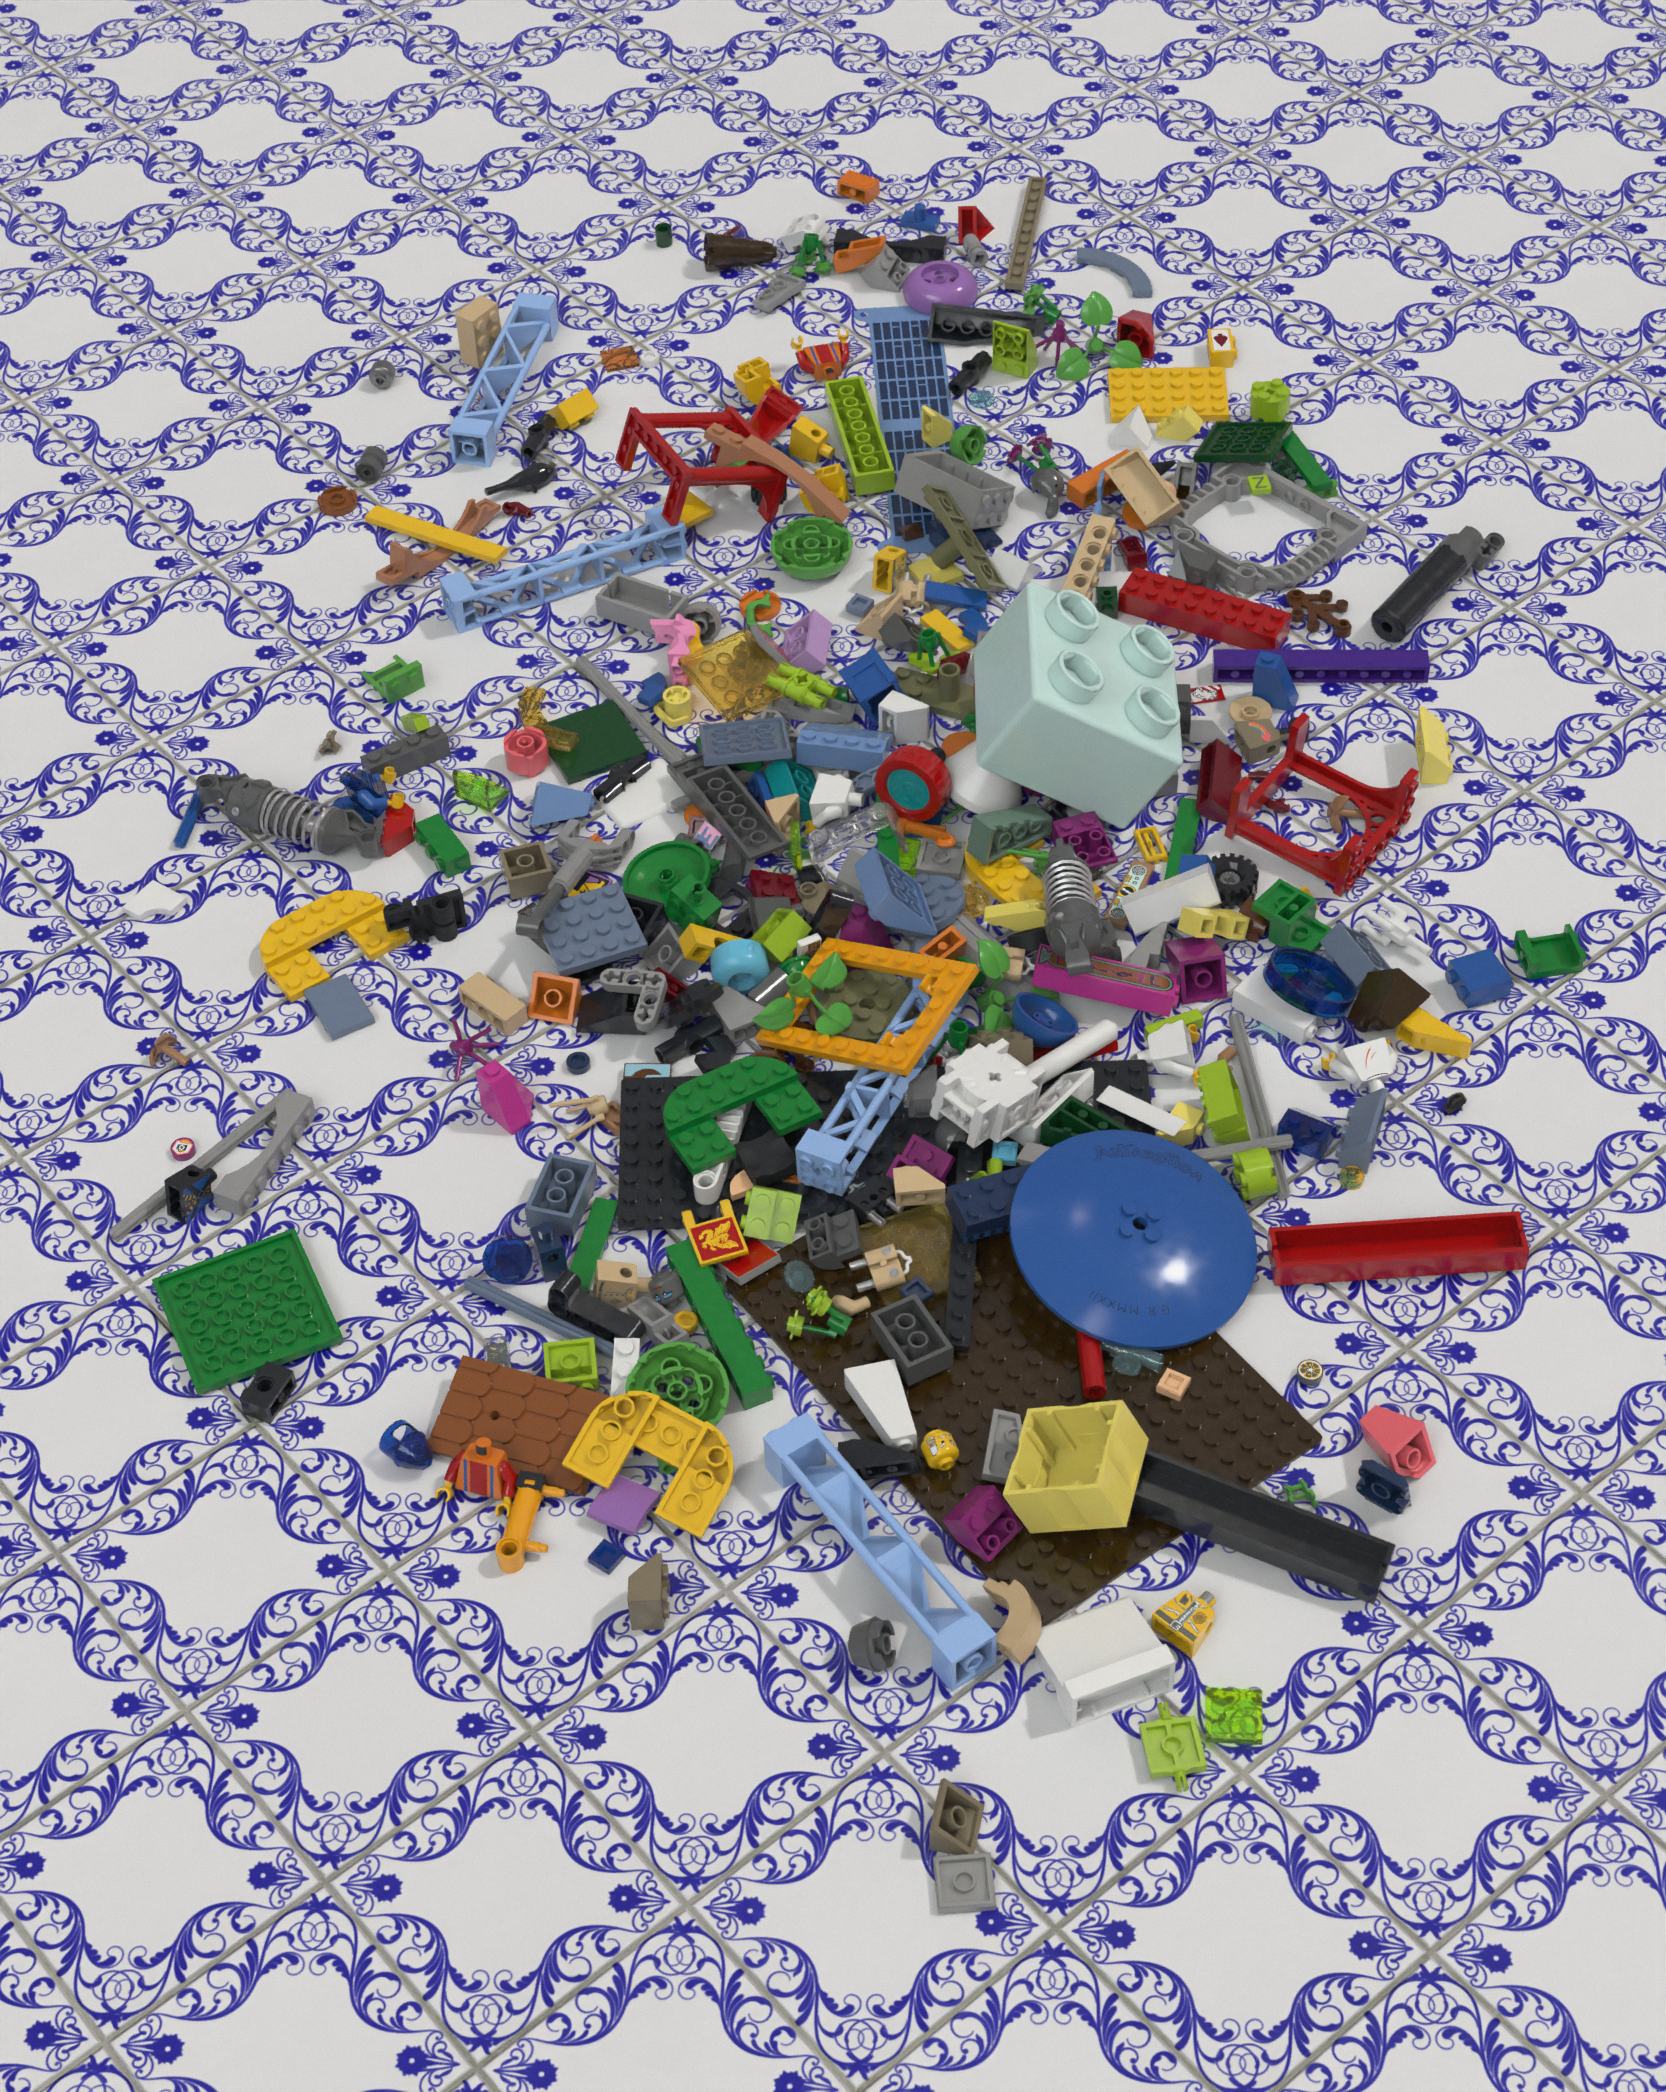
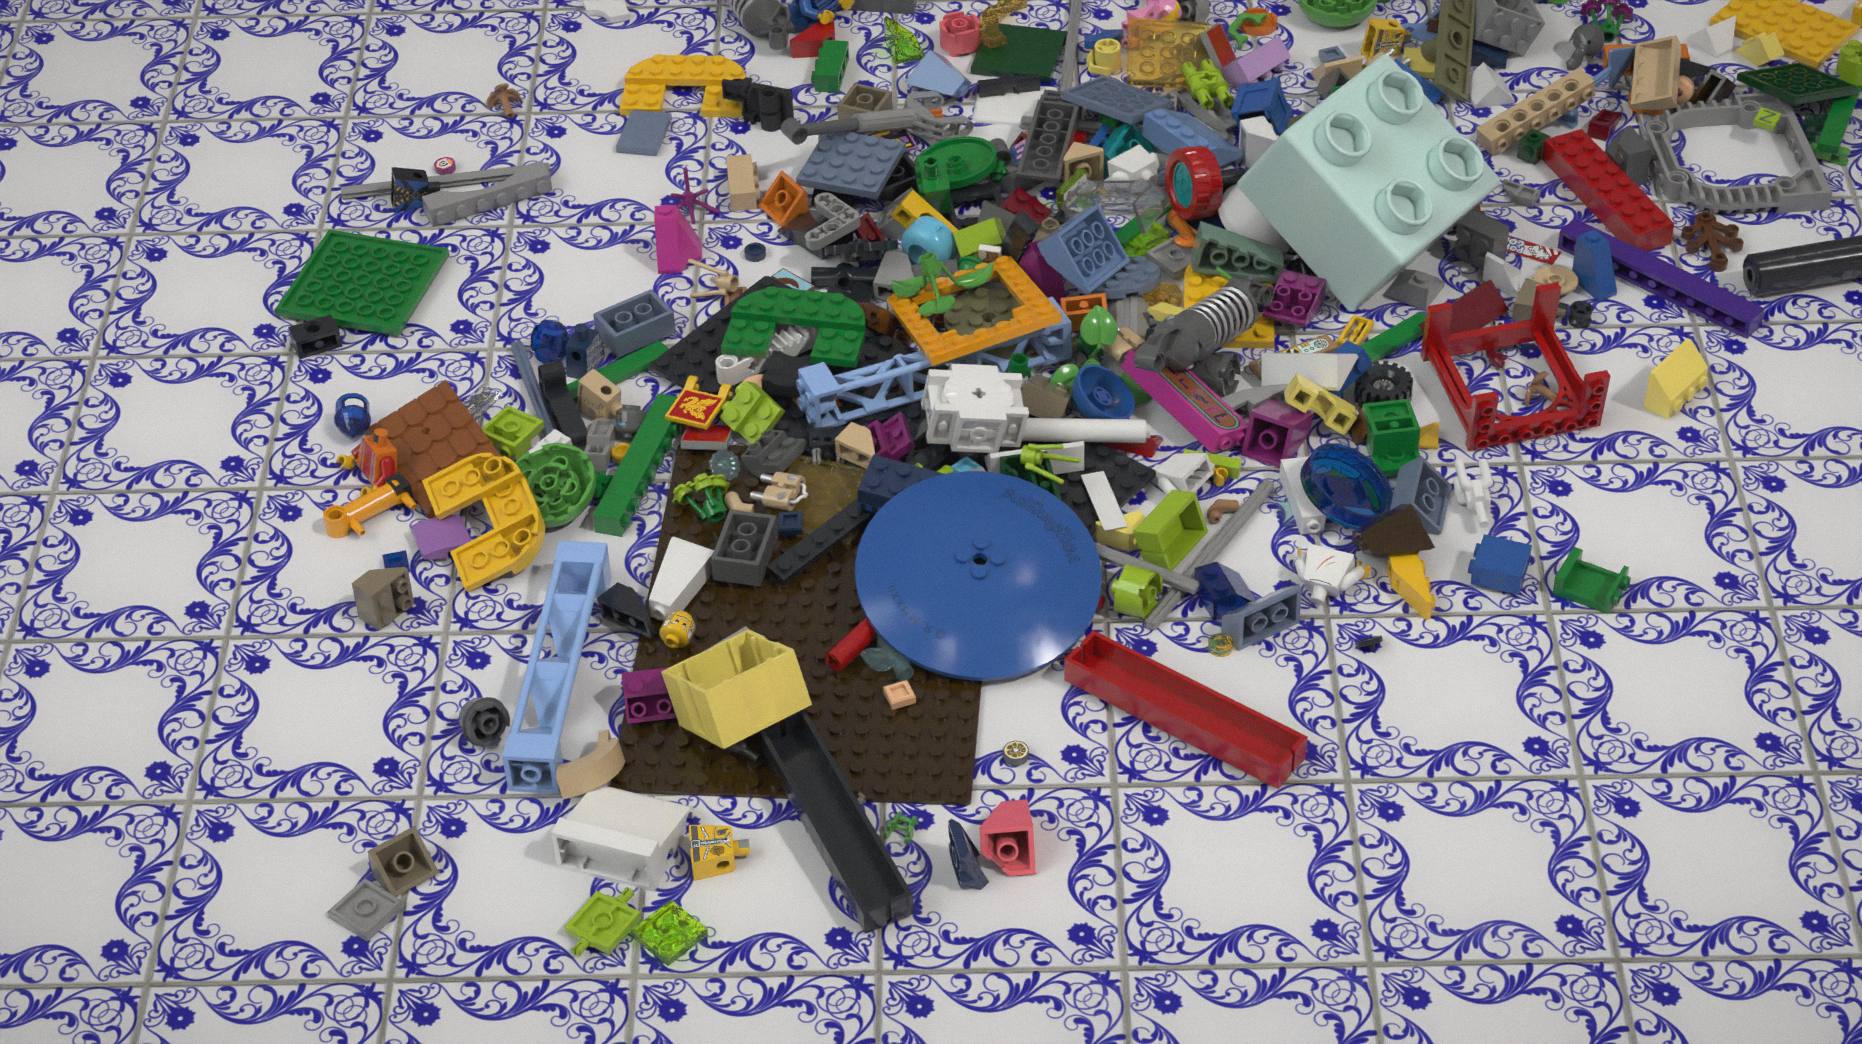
camera: 40 degrees right, 5 degrees down
none -> lime plant [1020,443,1081,484]

